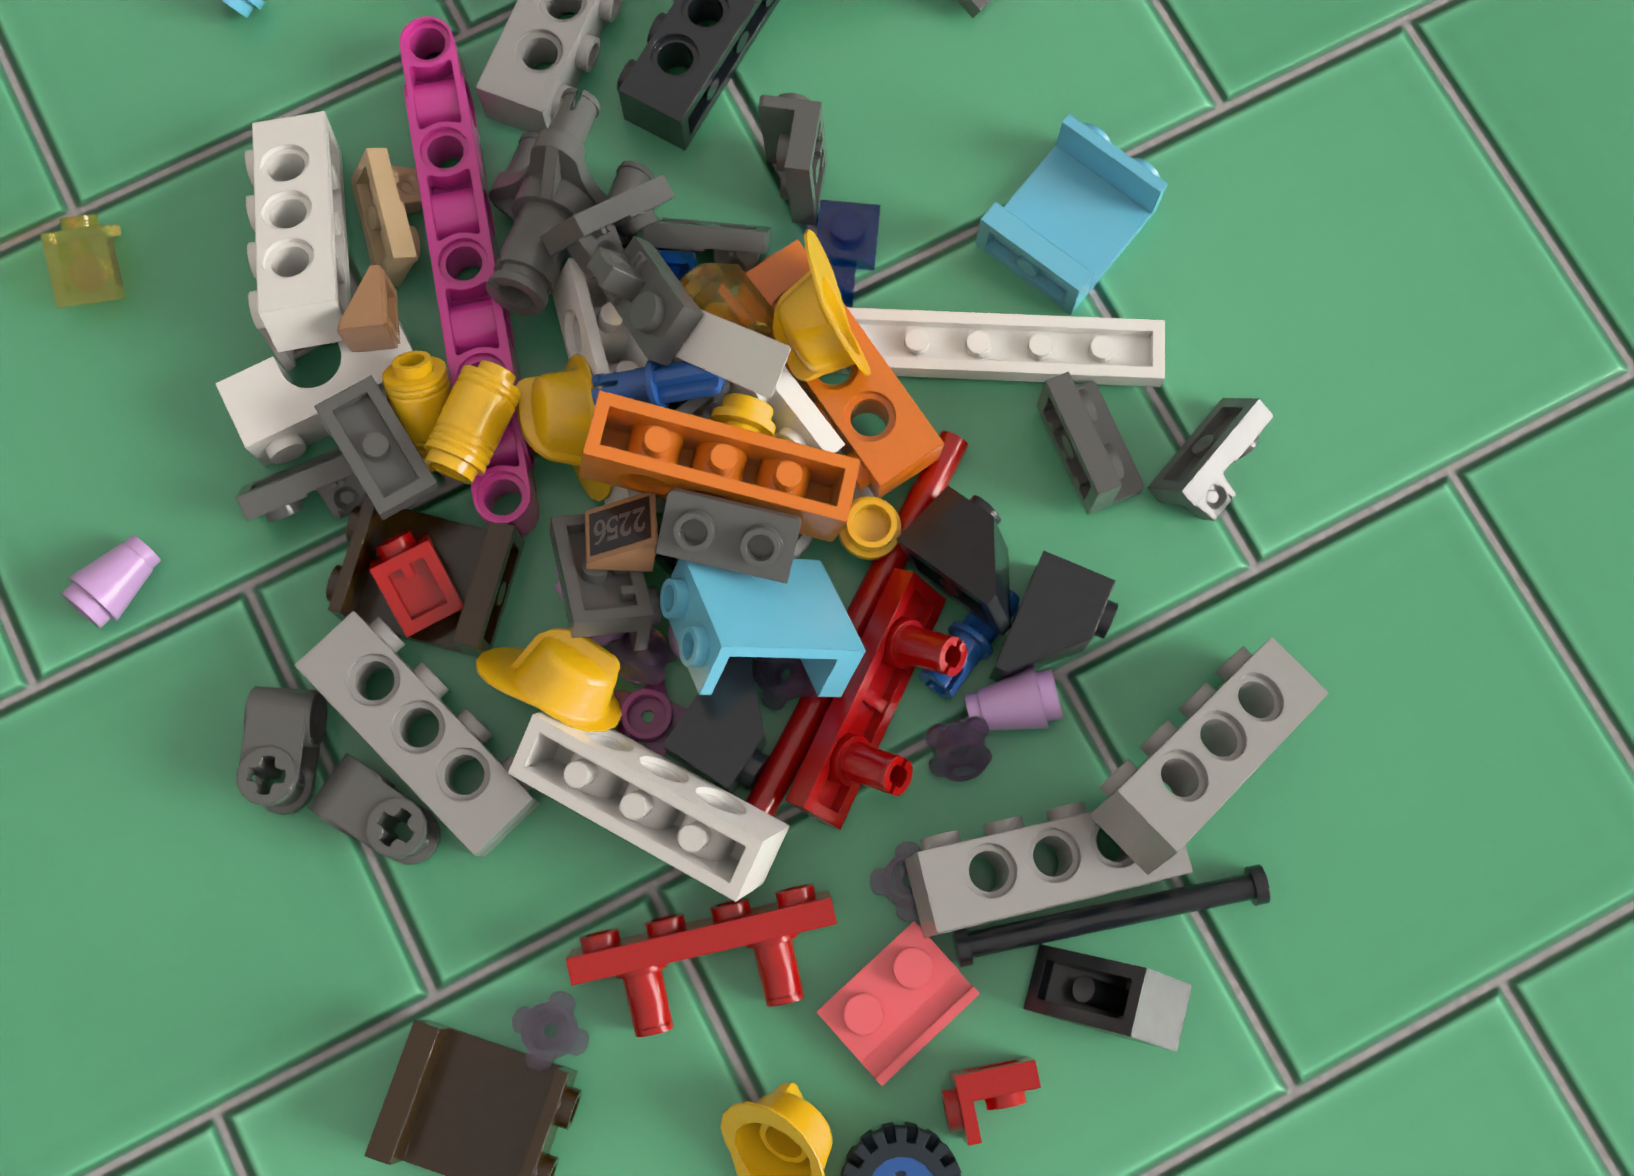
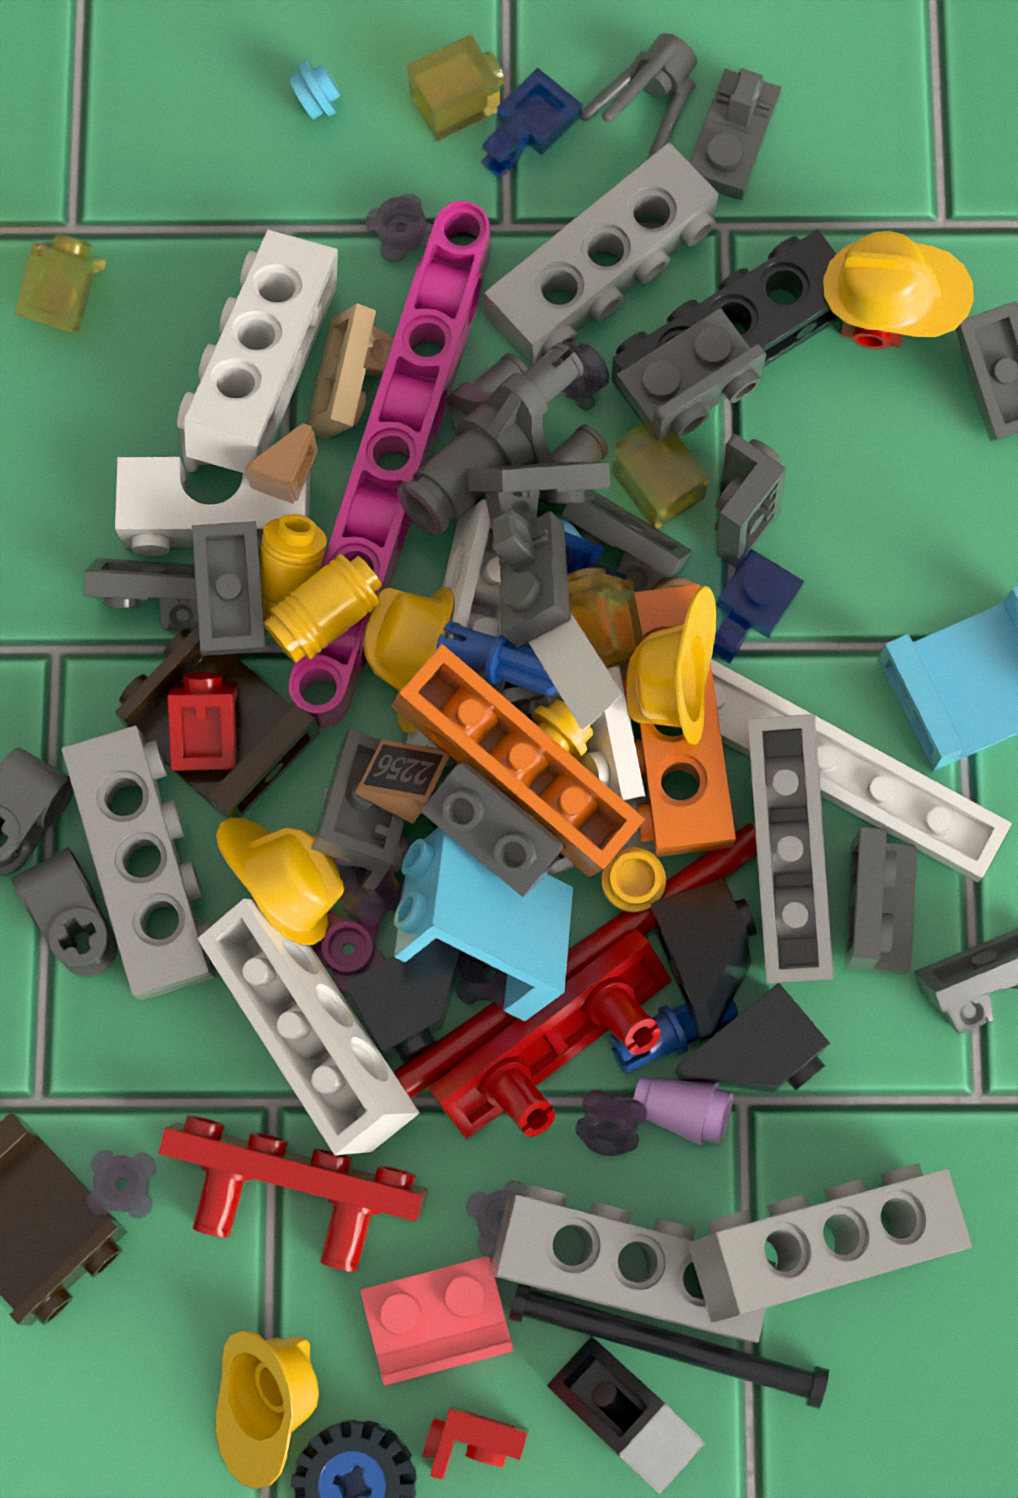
camera: 30 degrees right, 0 degrees up
none -> clear purple plate [366,194,433,262]
none -> plate [561,342,609,410]
none -> clear yellow brick [612,424,709,529]
none -> dark grey bracket [616,308,767,442]
none -> light grey brick [748,714,834,984]

